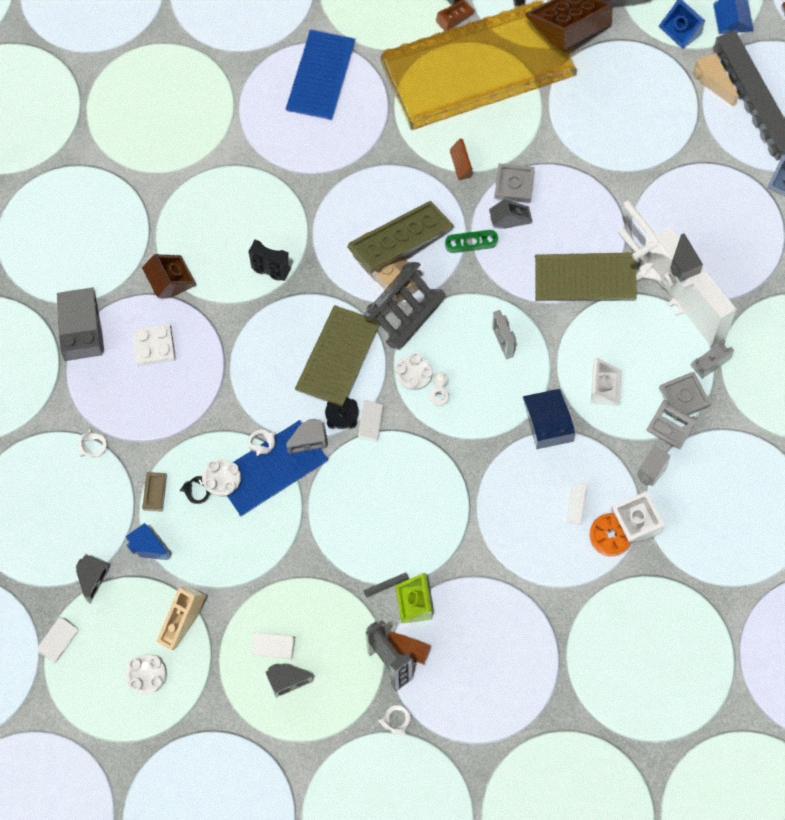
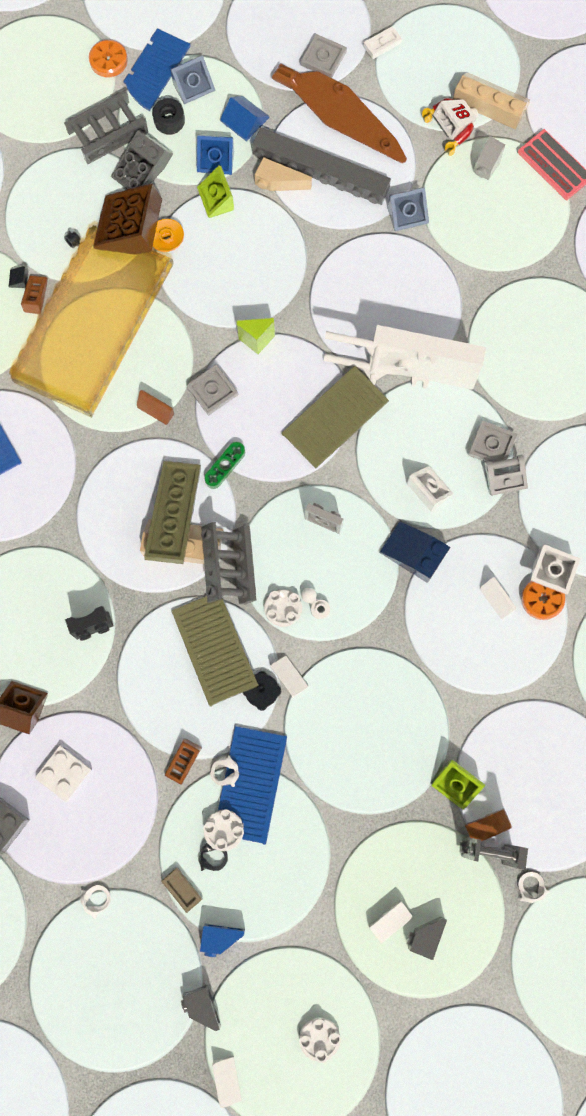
camera: 45 degrees left, 10 degrees up
tan slope [156,587,206,651] -> none
light grey slope [286,419,326,454] -> none
dark grey piece [363,572,409,597] -> none
dark grey slope [489,199,533,229] -> none
light grey slope [637,445,671,487] -> none
dark grey slope [670,233,703,282] -> none
light grey hinge [690,340,734,379] -> none
none -> light orange dish [153,219,184,252]
none -> dark orange slope [164,739,202,785]
none -> lime slope [197,166,234,218]
none -> lime slope [237,318,275,354]

